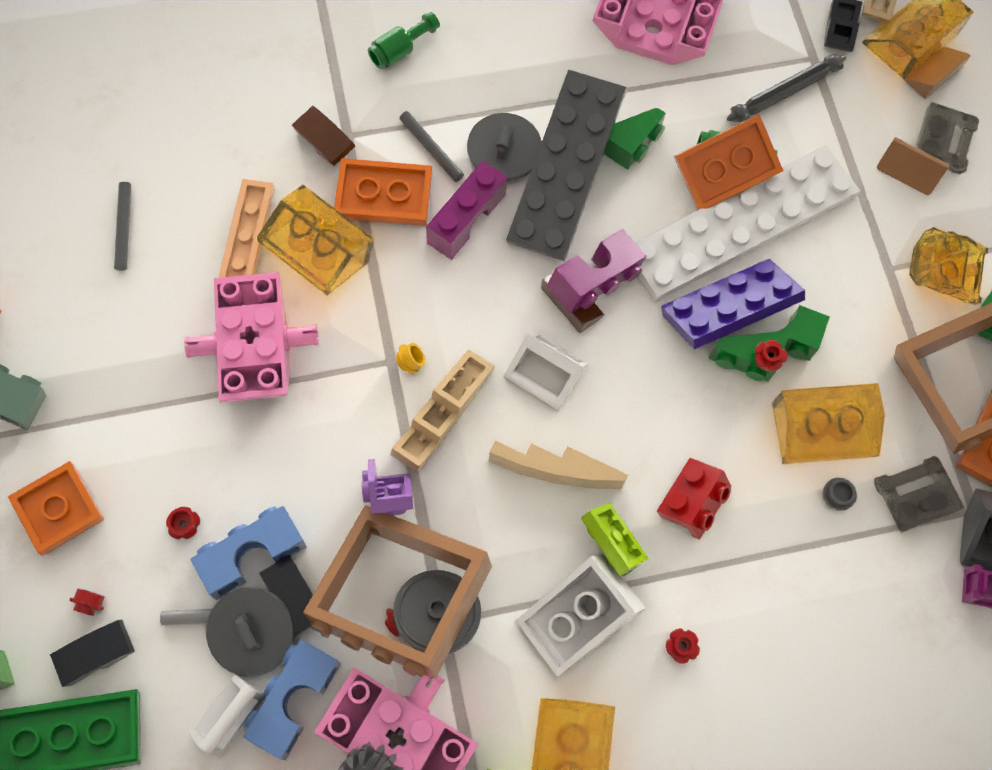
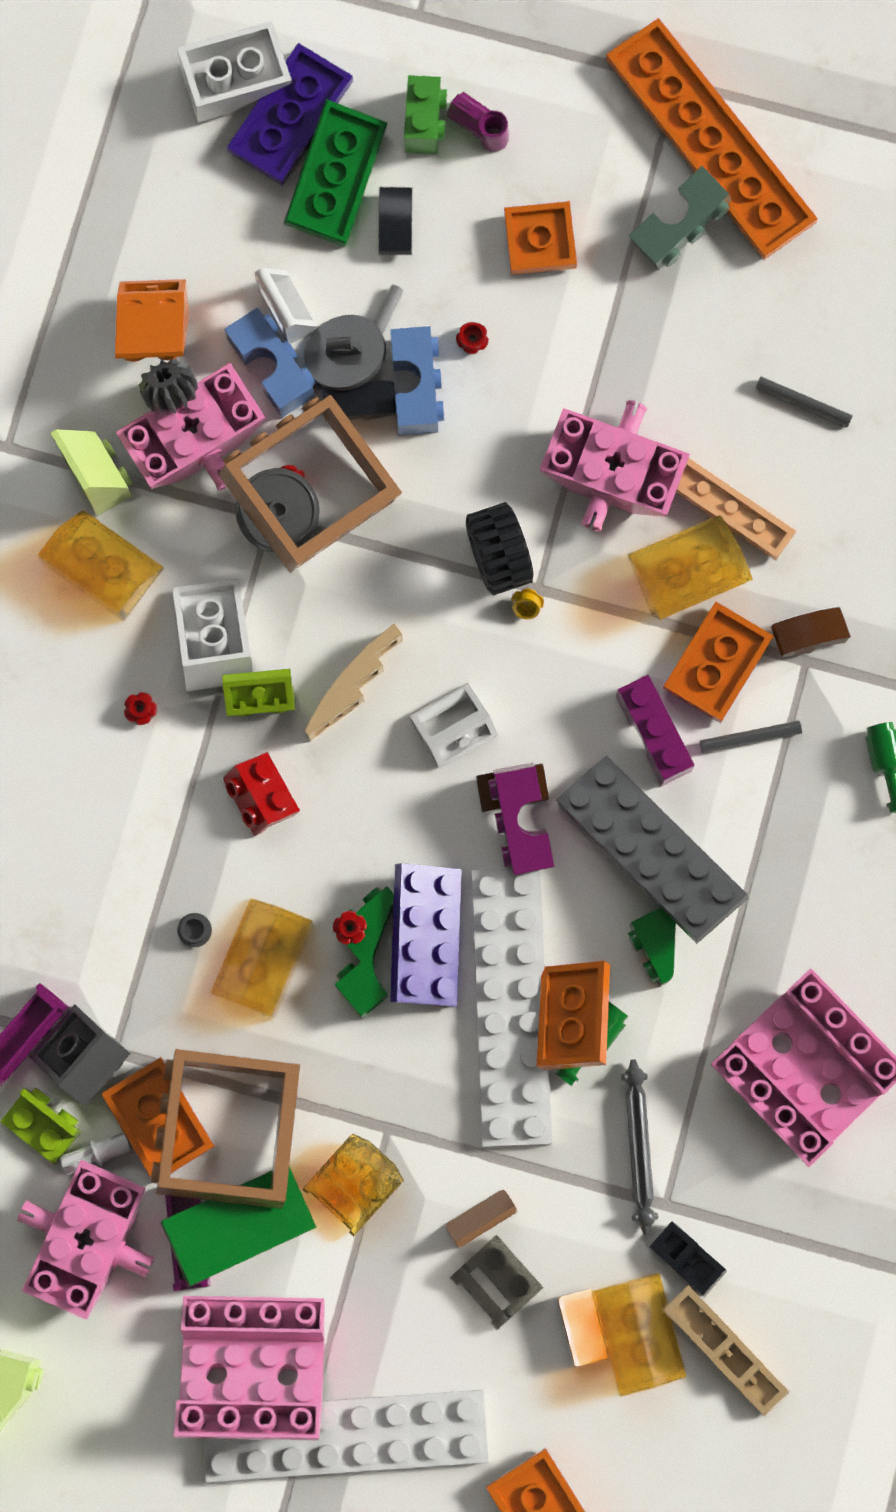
camera: 125 degrees right, 10 degrees up
red plate [69,588,105,616] -> none
medium lavender bracket [361,459,413,515] -> none
tan slope [390,349,495,473] -> none
dark grey shield [467,113,542,181] -> none
clear smoke plate [874,456,965,533] -> none
none -> black tyre [465,502,534,596]

